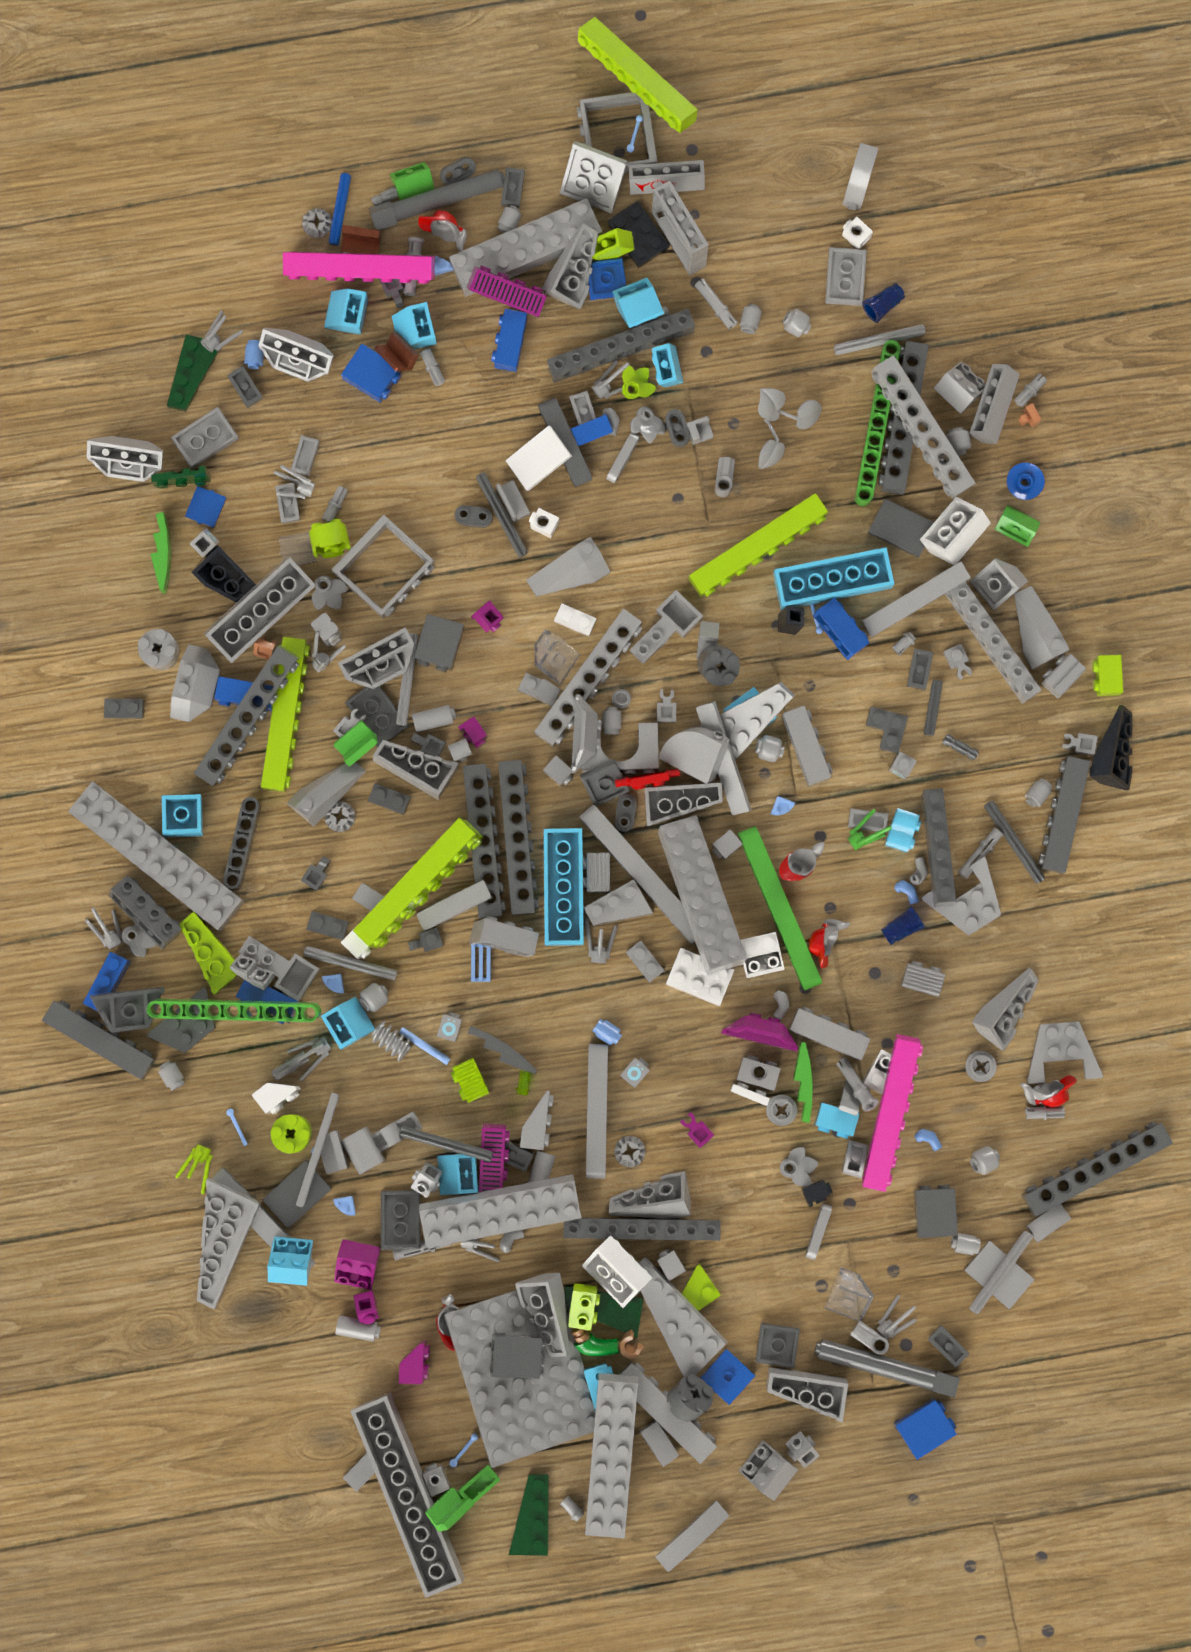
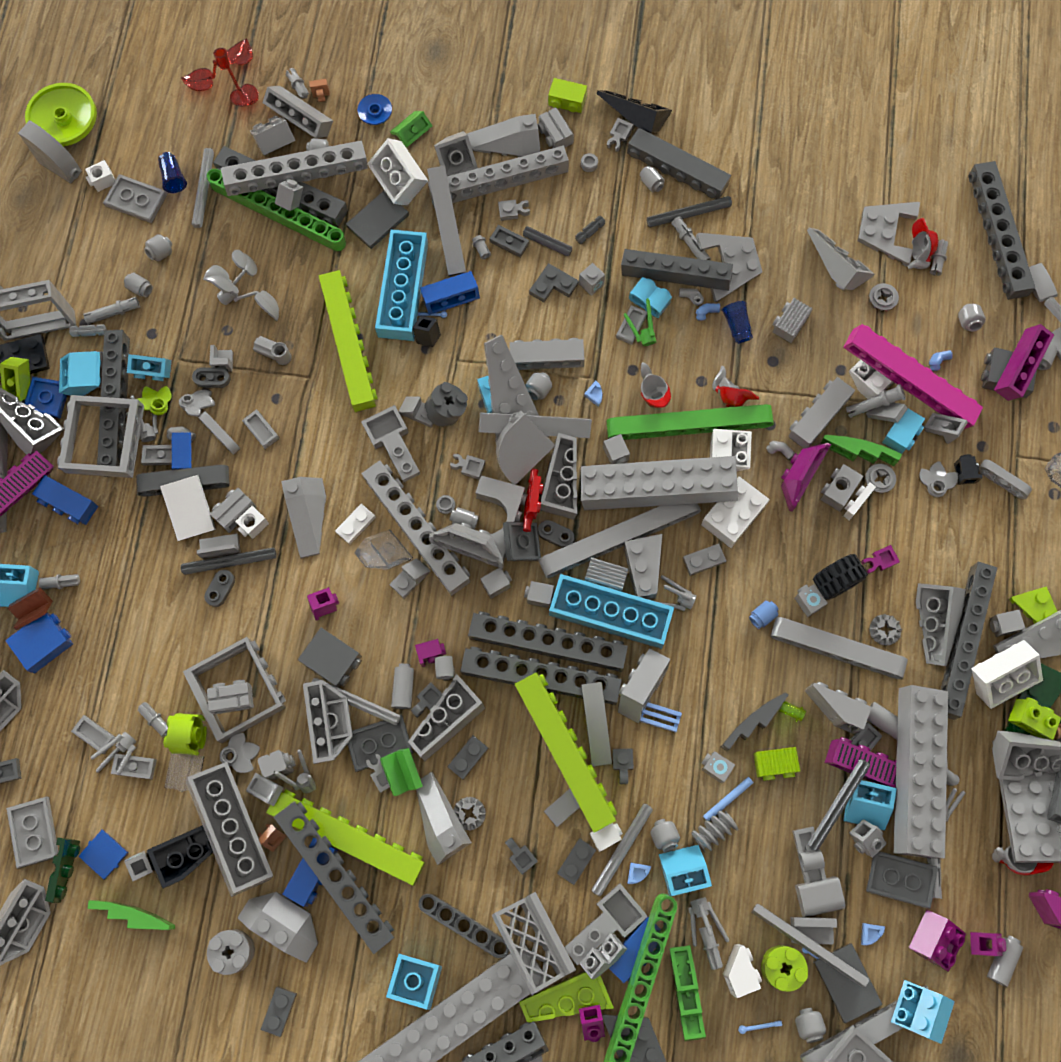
camera: 70 degrees left, 10 degrees down
none -> lime dish [25,83,97,147]
none -> light grey window [57,395,144,478]
none -> light grey axle [69,324,107,337]
none -> clear red plant [181,38,259,107]
none -> light grey brick [207,680,254,715]
none -> light grey brick [210,488,257,533]
none -> light grey tile [242,409,280,449]
none -> light grey tile [246,773,284,806]
none -> light grey brick [275,179,303,211]
none -> light grey fence [492,892,576,995]
none -> light grey brick [524,581,554,608]
none -> magenta brick [579,1005,605,1042]
none -> light grey tile [581,153,598,172]
none -> bright green slope [669,945,706,1042]
none -> light grey head [795,1008,826,1043]
none -> black tyre [812,554,868,600]
none -> magenta brick [994,324,1054,401]

